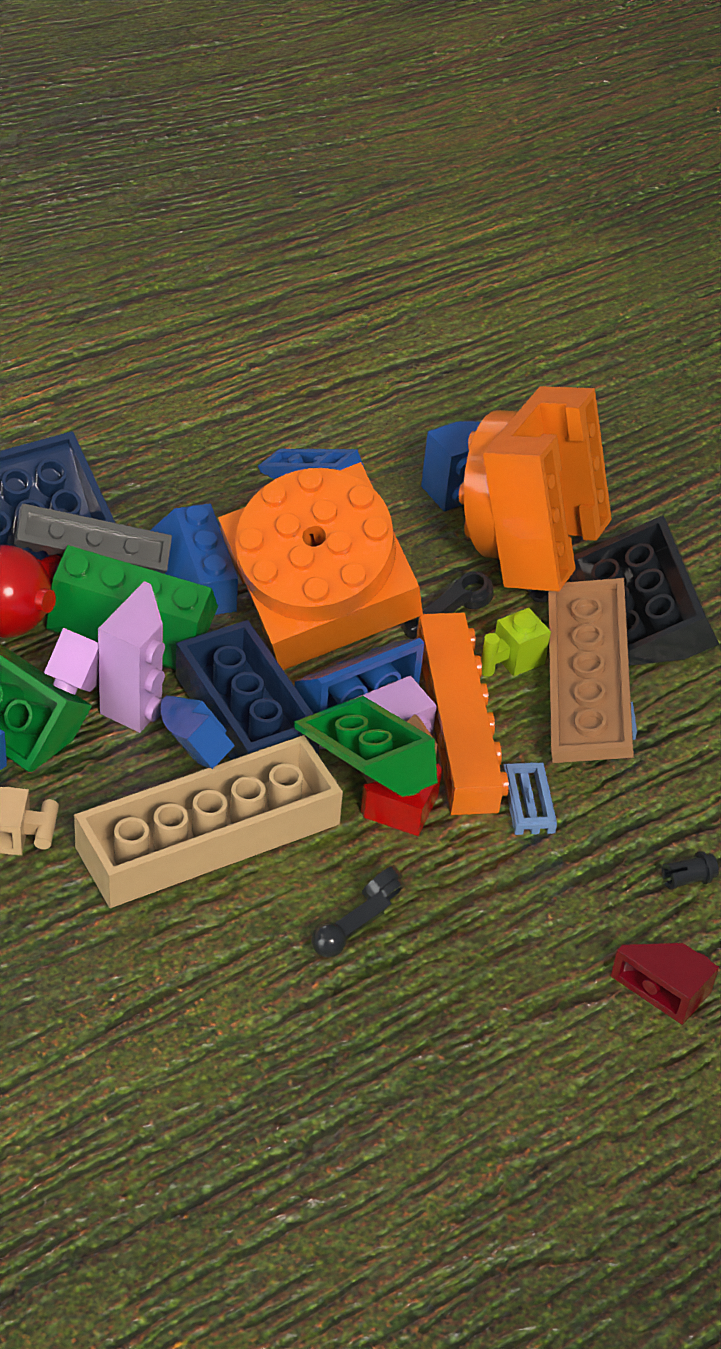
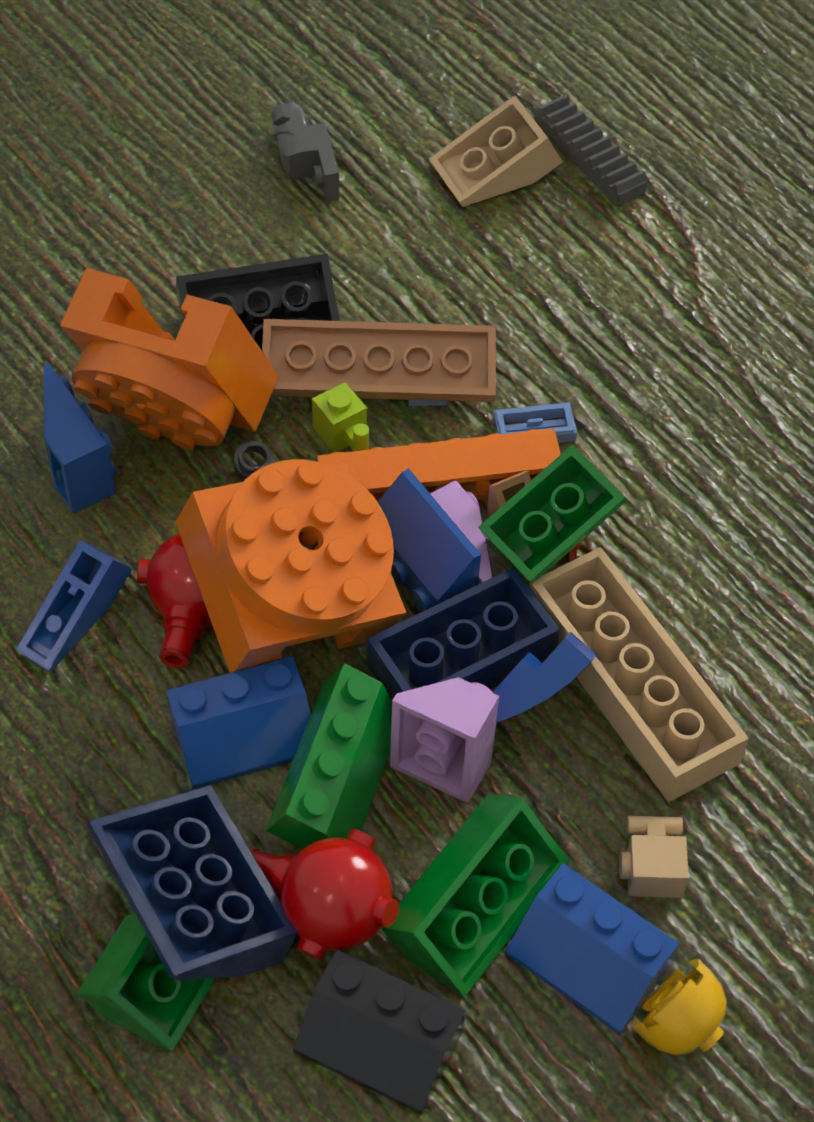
camera: 90 degrees left, 10 degrees up
dark grey gear [14,503,172,574] -> none
lavender slope [44,628,99,695] -> none
black piece [311,865,405,958] -> none
dark red slope [610,943,719,1025] -> none
black pin [662,851,719,890] -> none

